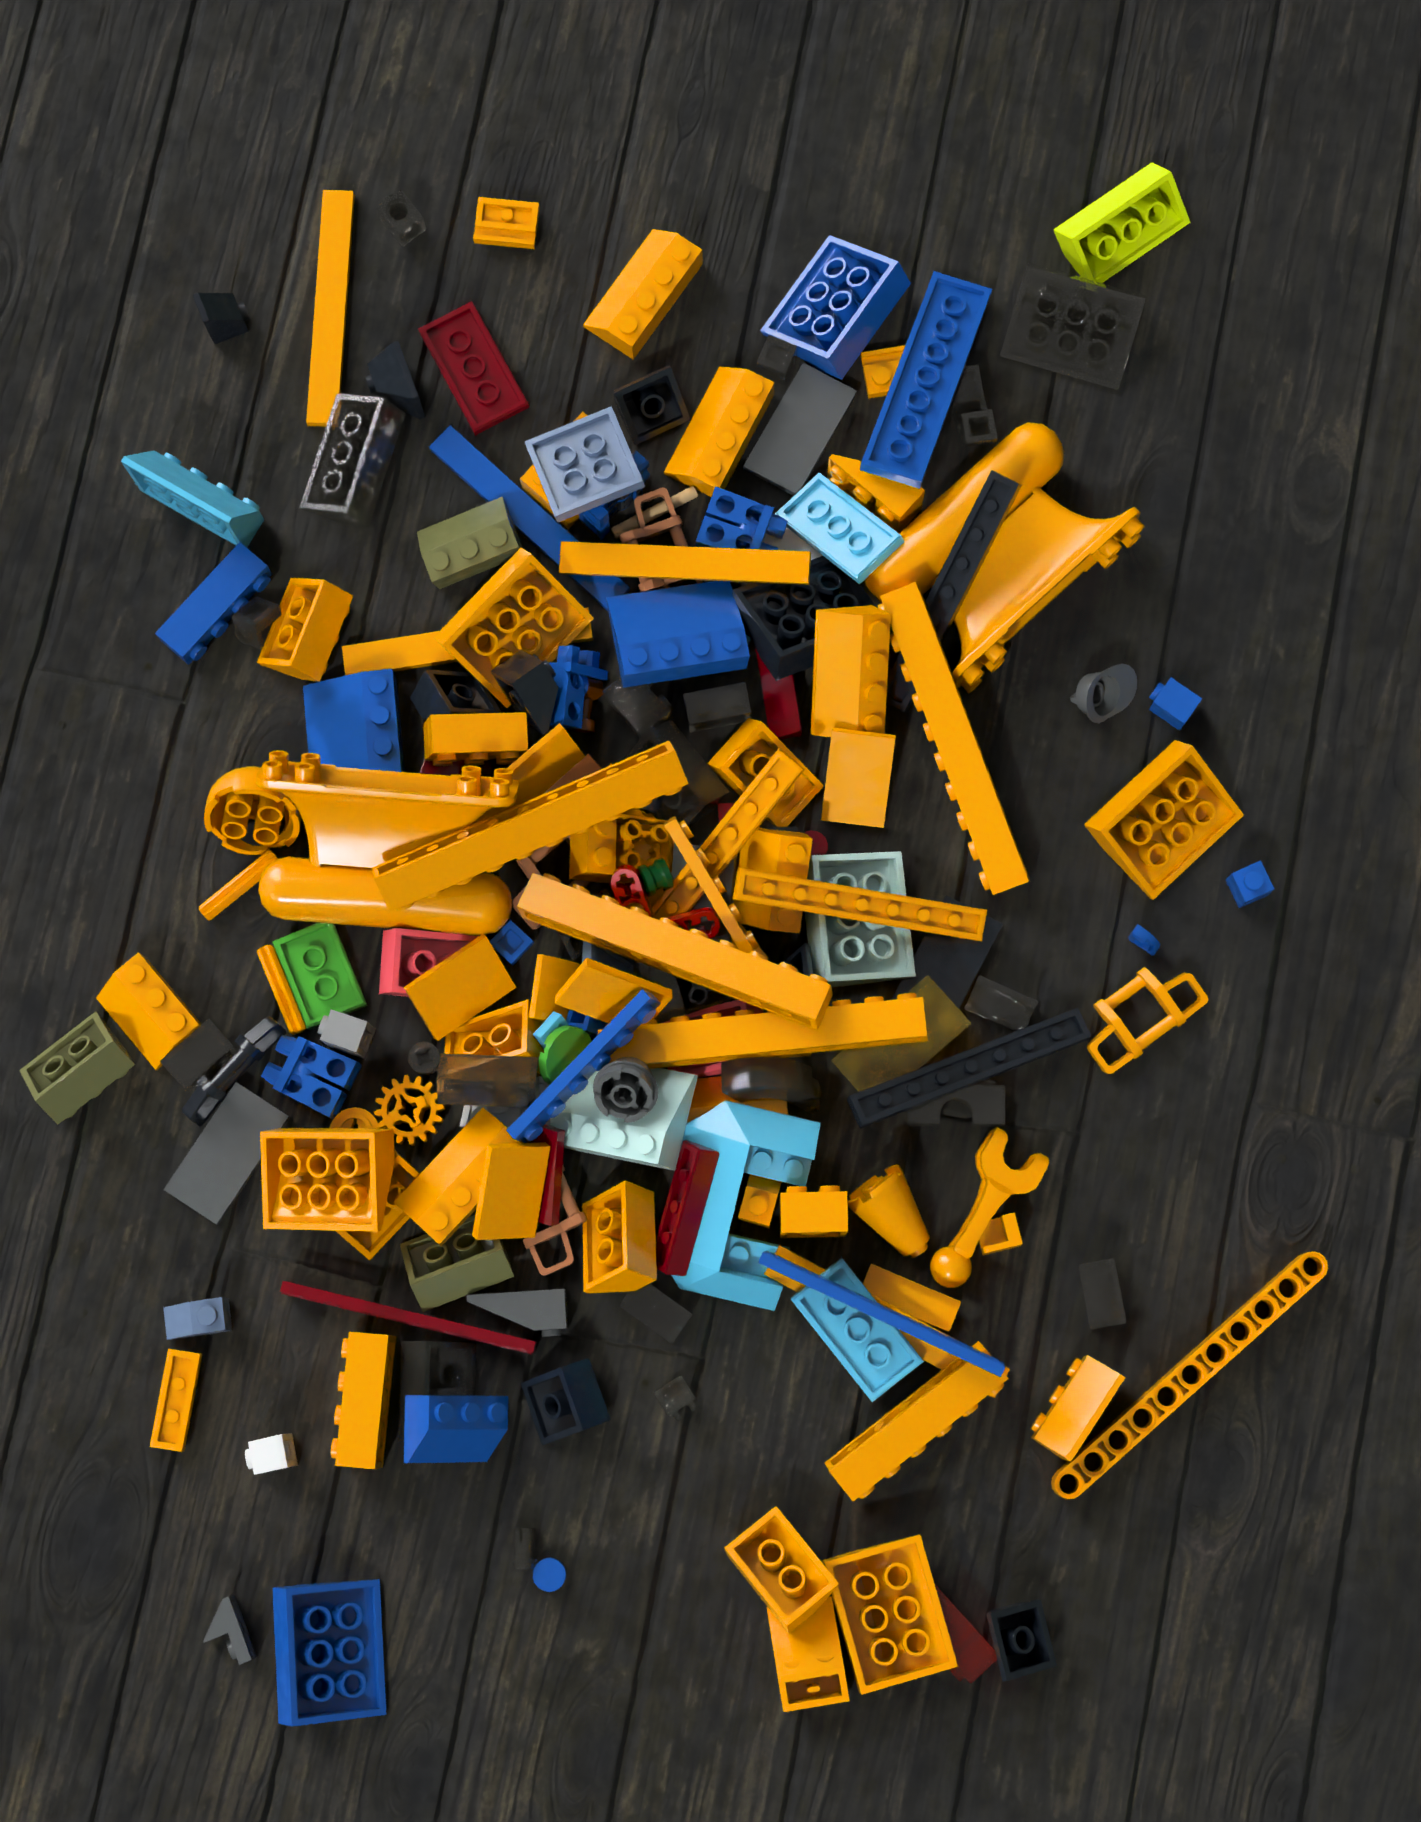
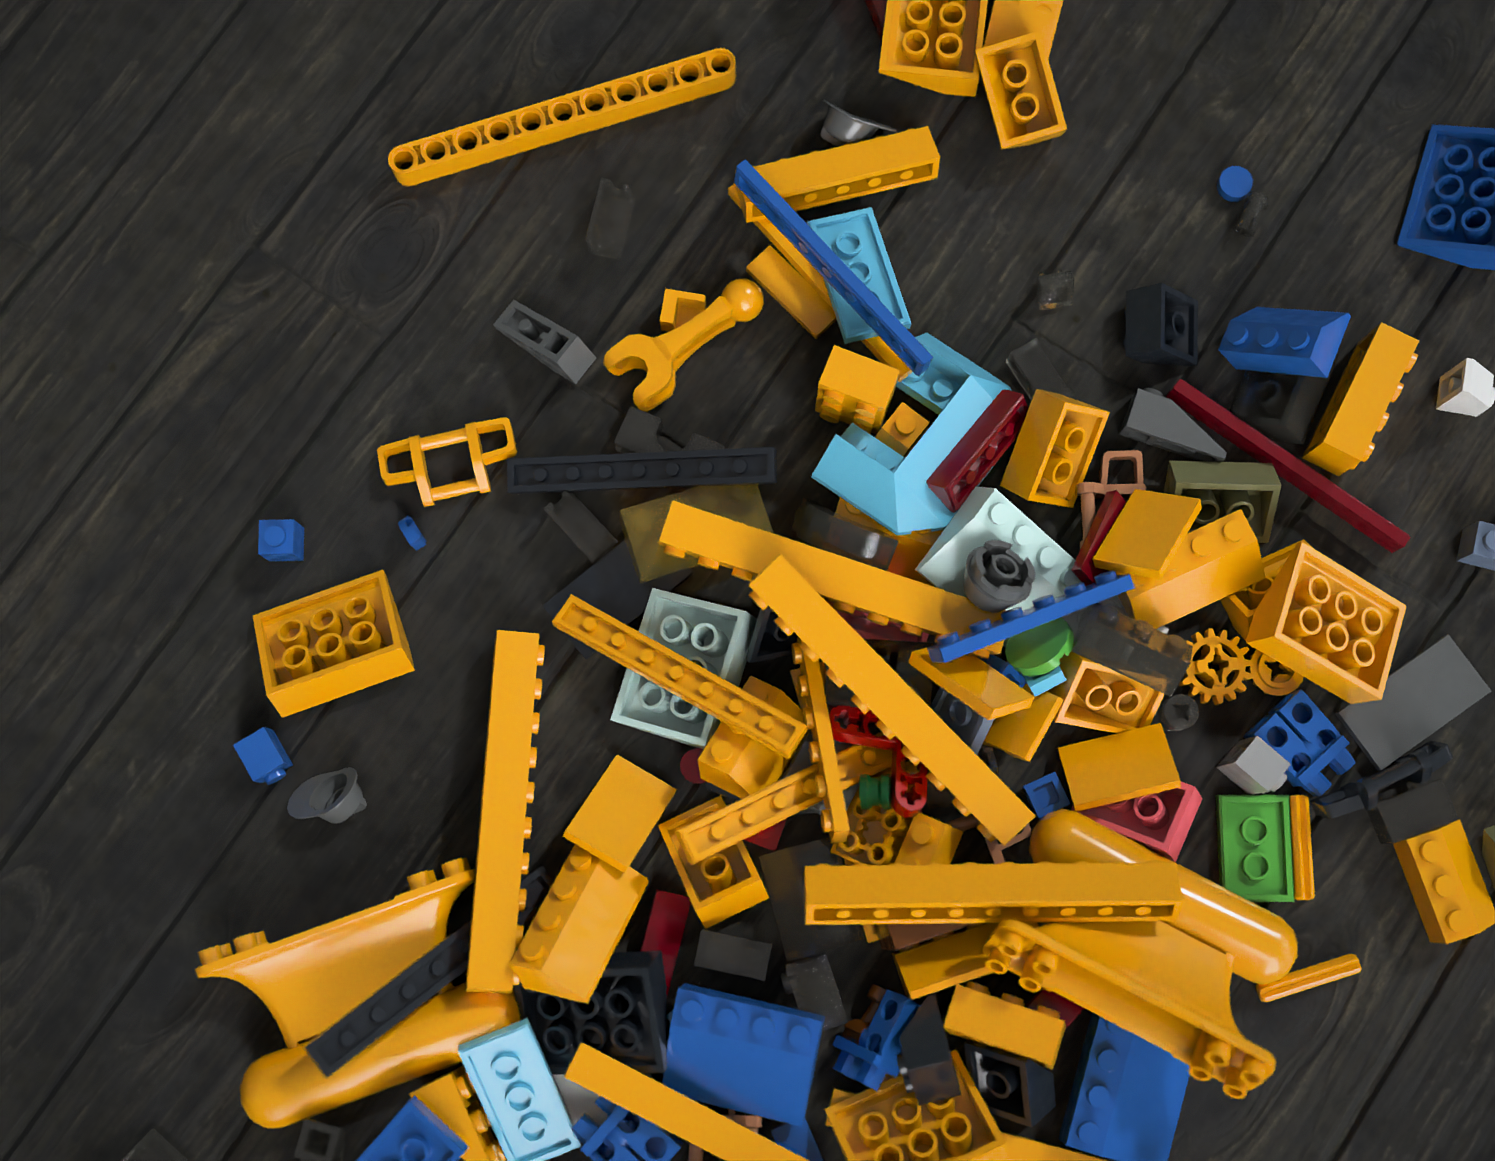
camera: 160 degrees left, 0 degrees up
light orange cylinder [204,766,301,855] -> none
light orange cone [847,1165,930,1258] -> none
light orange slope [1030,1355,1125,1462] -> none
none -> dark grey slope [493,300,596,384]
none -> dark grey piece [821,99,897,147]

